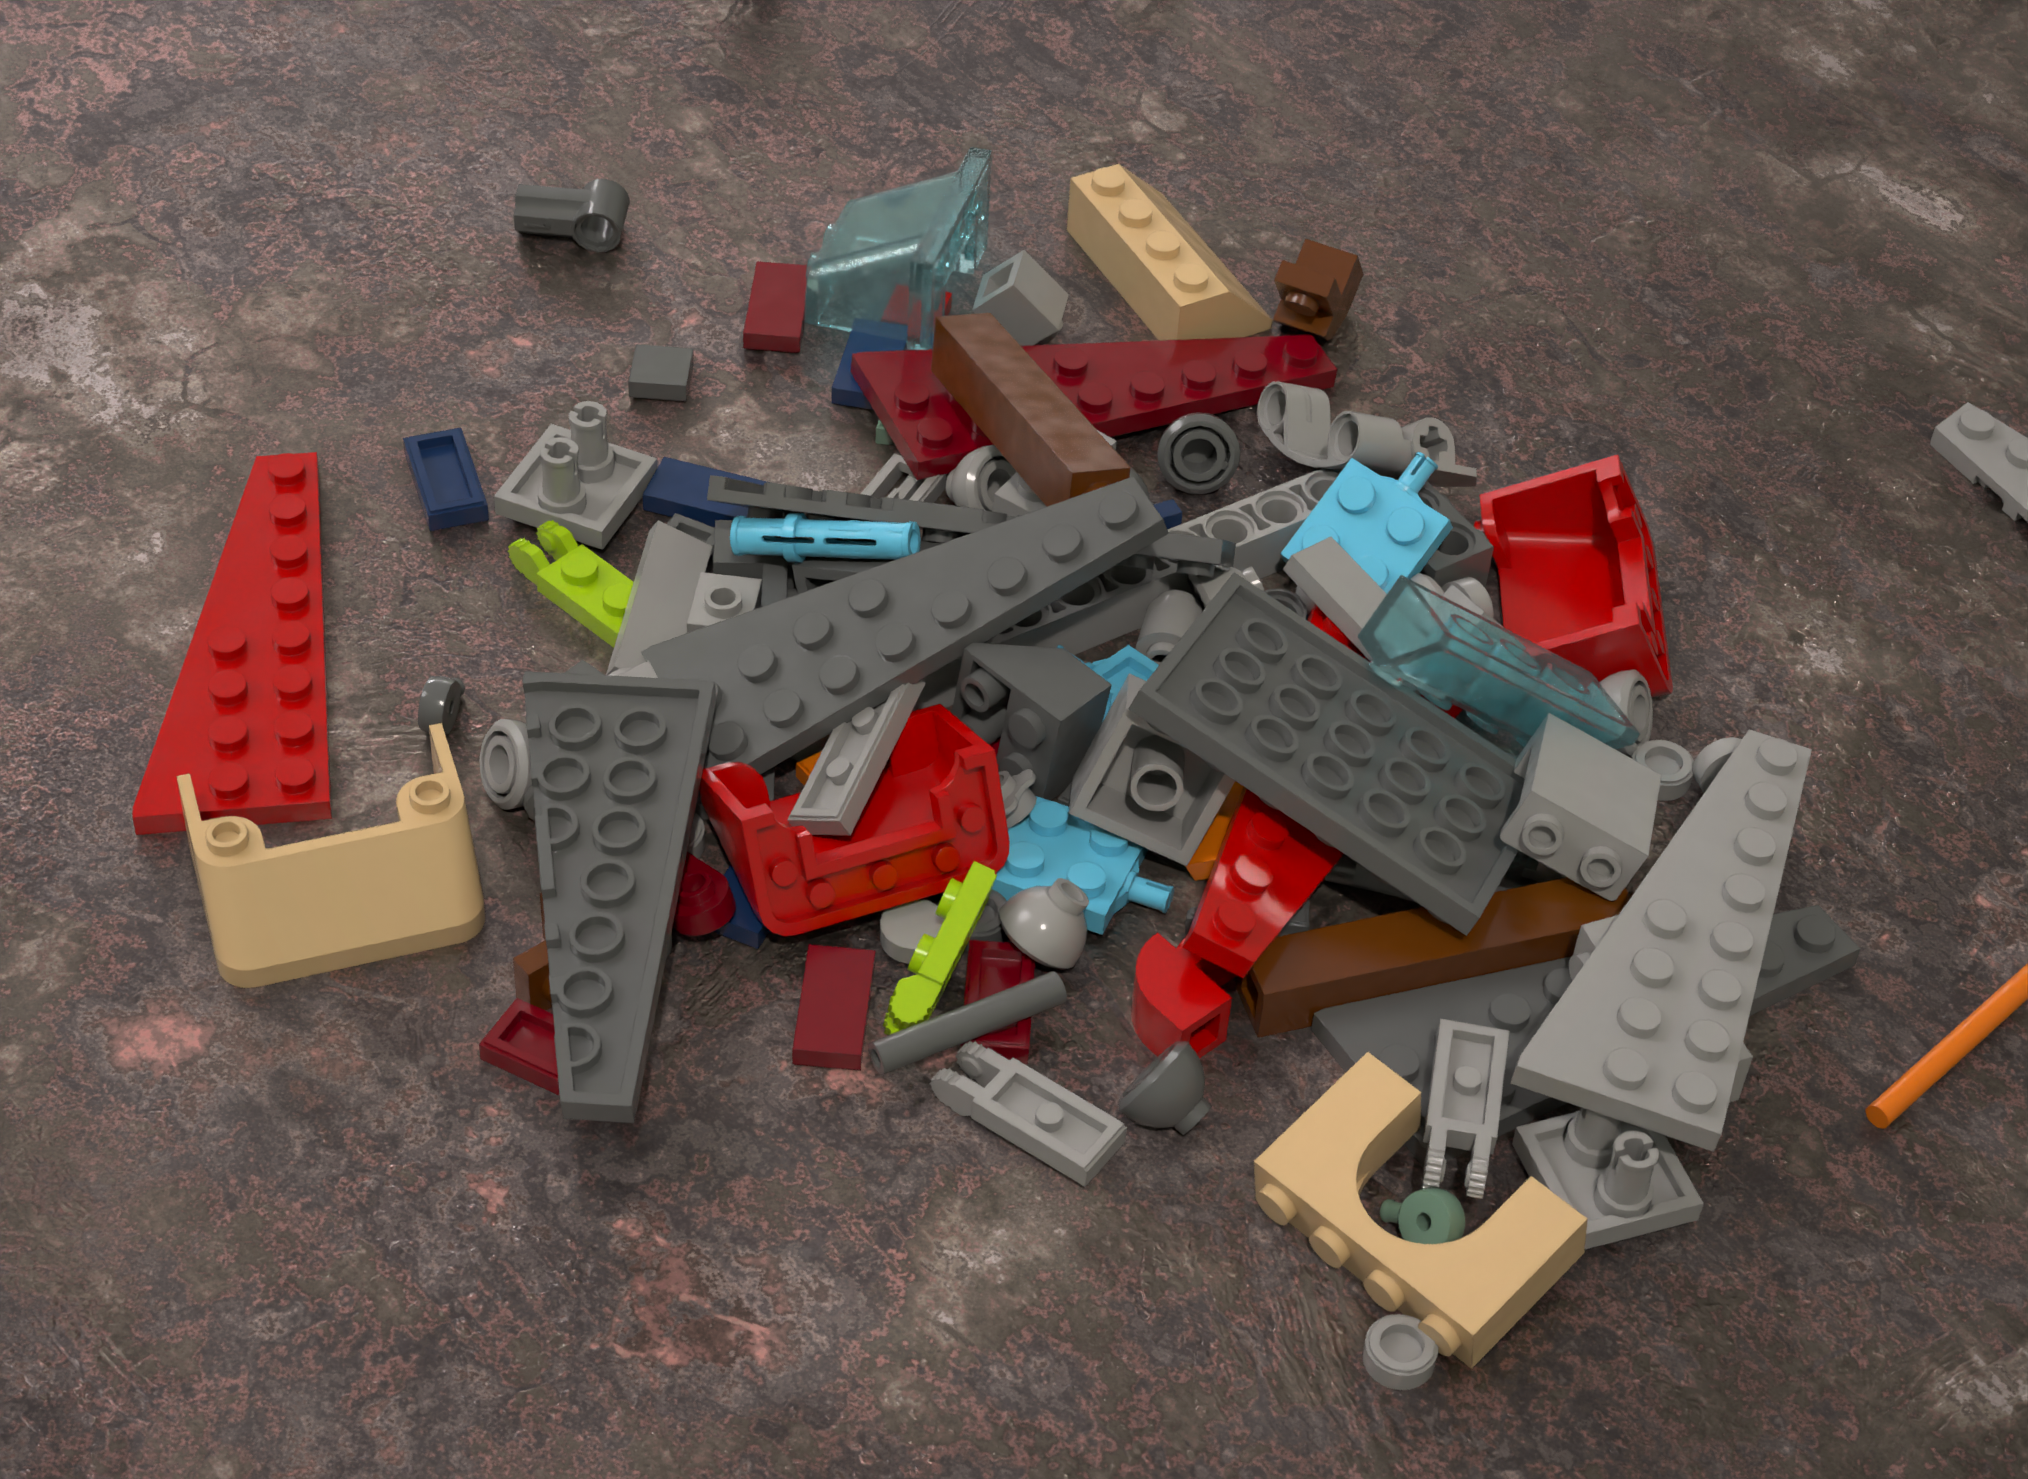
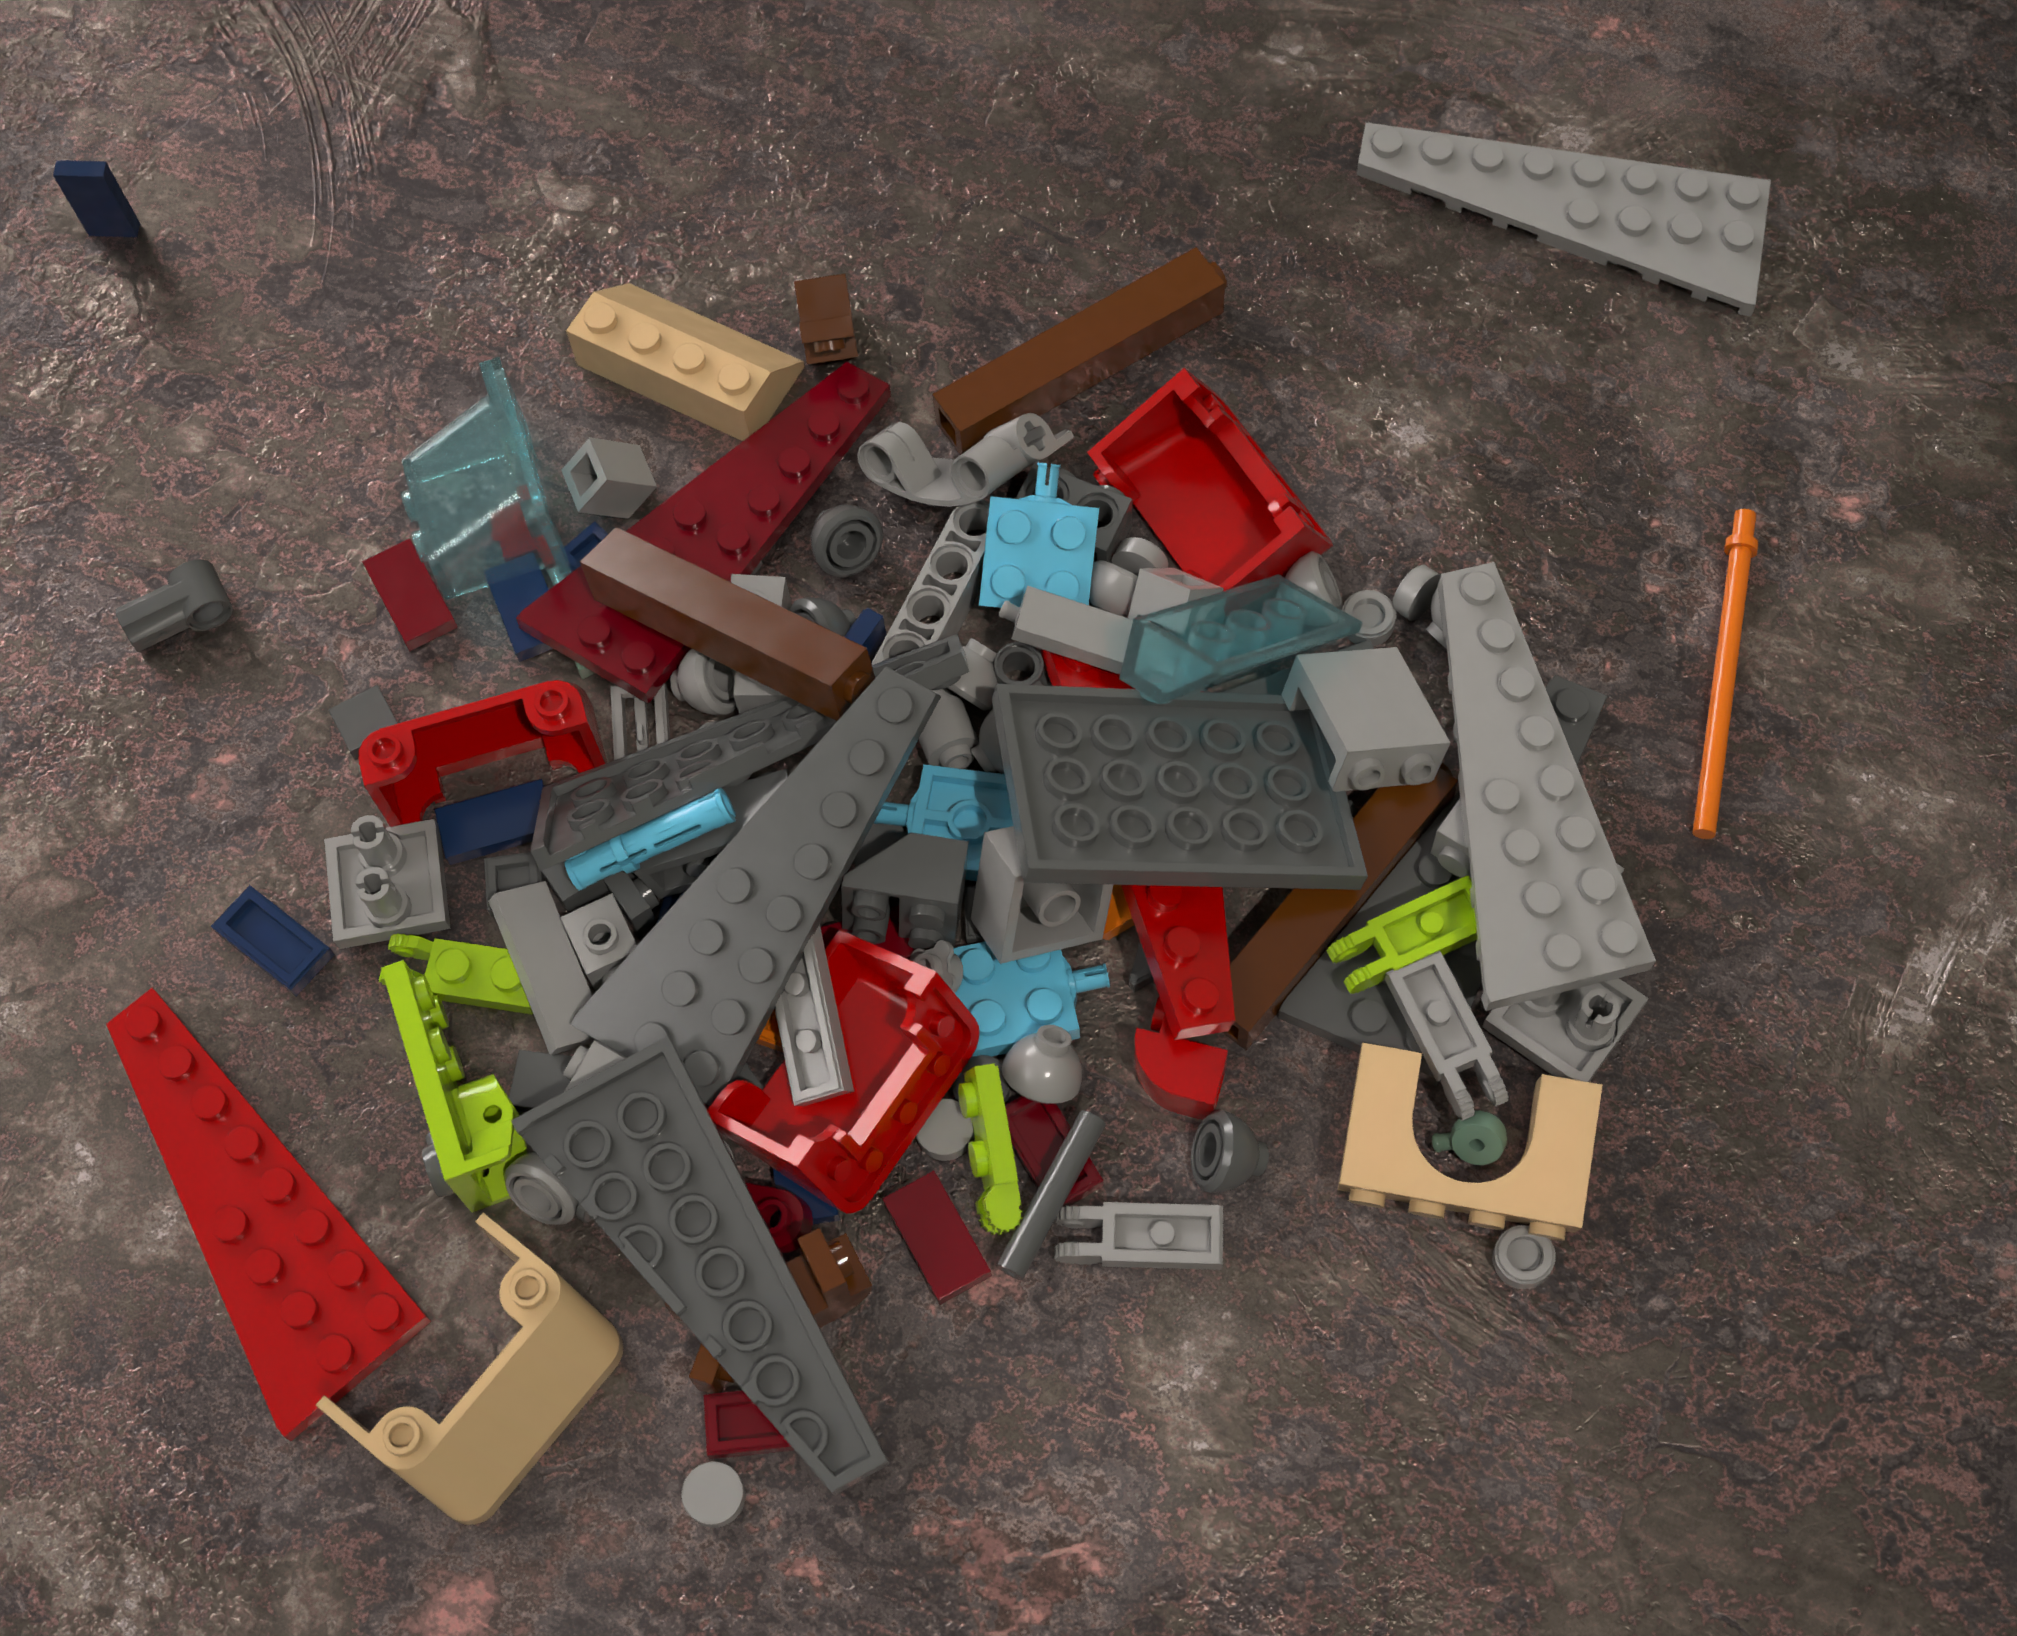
camera: 25 degrees left, 20 degrees up
none -> red windscreen [359,680,608,827]
none -> lime plate [381,960,528,1213]
none -> light grey tile [681,1462,746,1528]
none -> reddish brown brick [787,1228,872,1328]
none -> reddish brown brick [932,247,1227,455]
none -> lime hinge [1326,876,1478,994]

